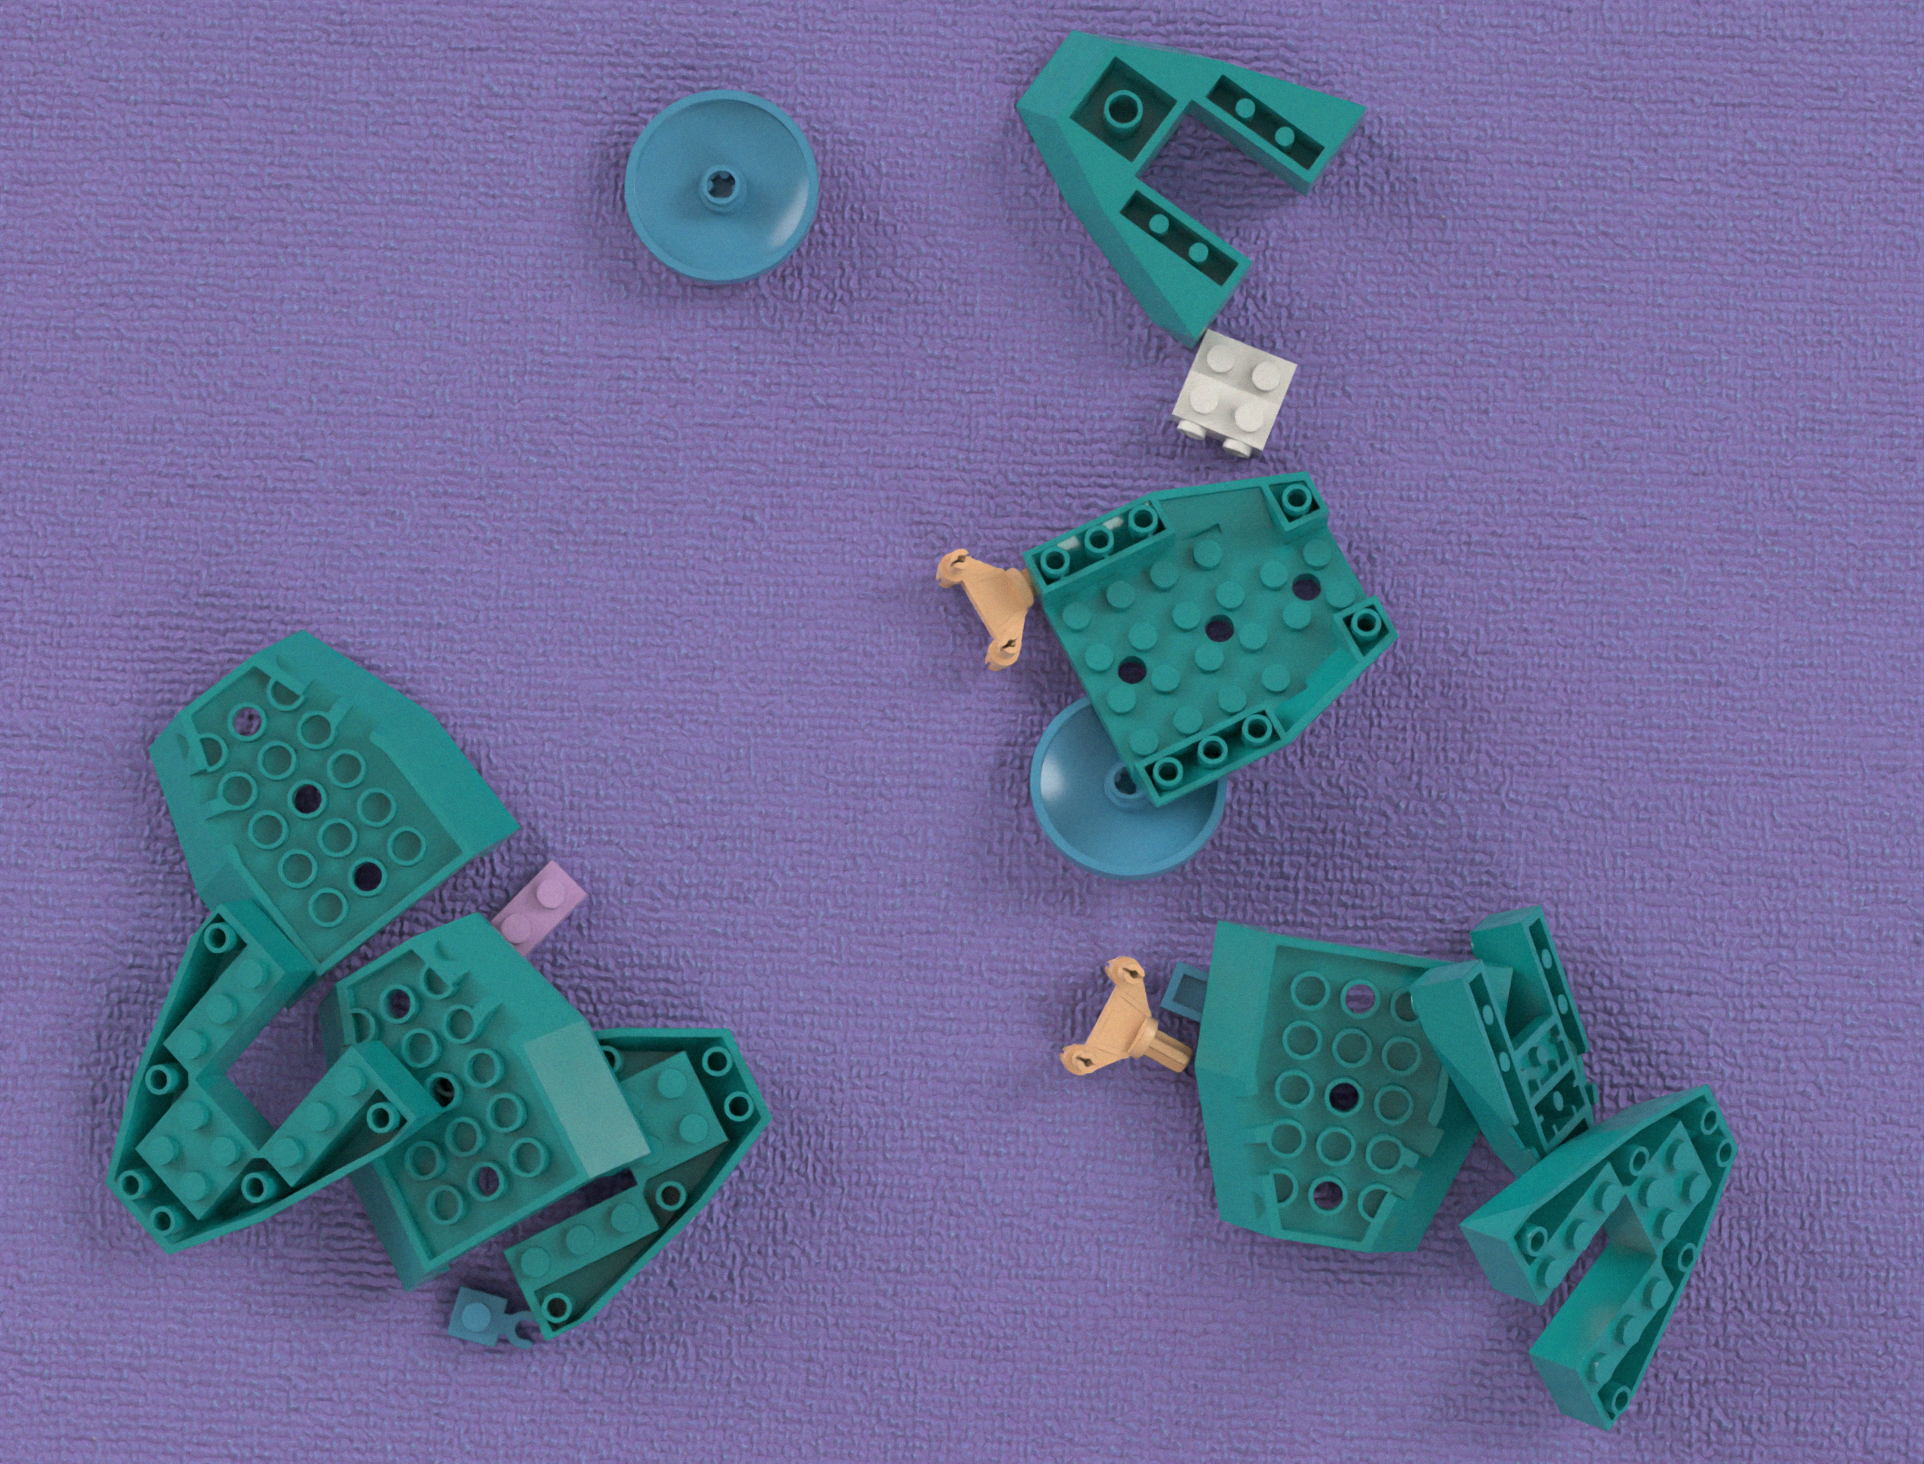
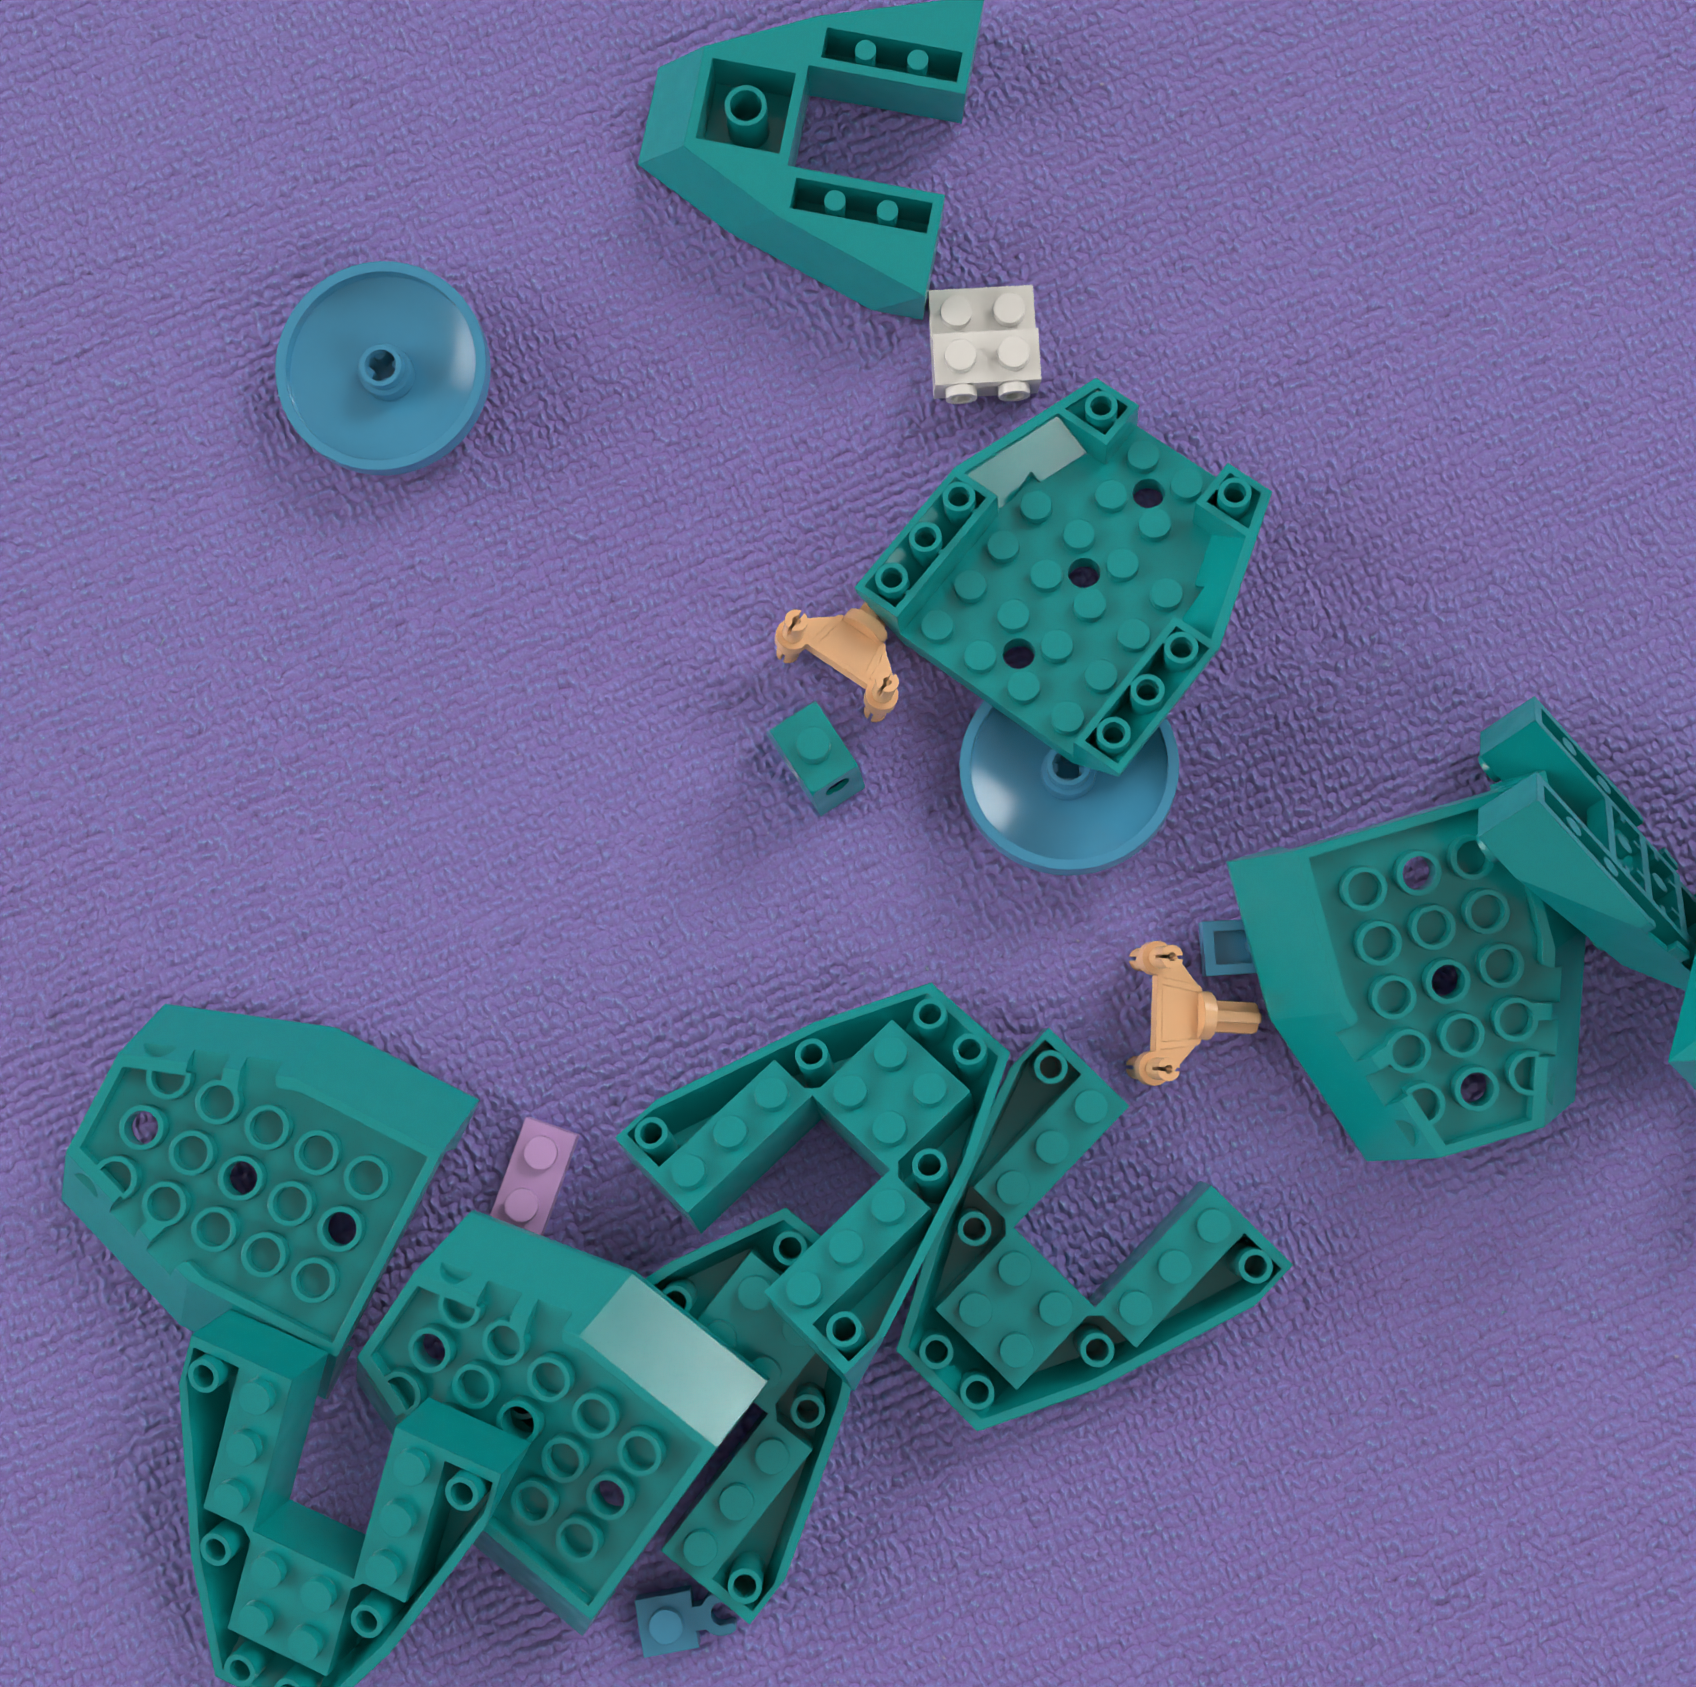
camera: 25 degrees left, 0 degrees up
none -> teal piece [615,983,1010,1391]
none -> teal torso [766,701,865,817]
none -> teal piece [896,1028,1293,1432]

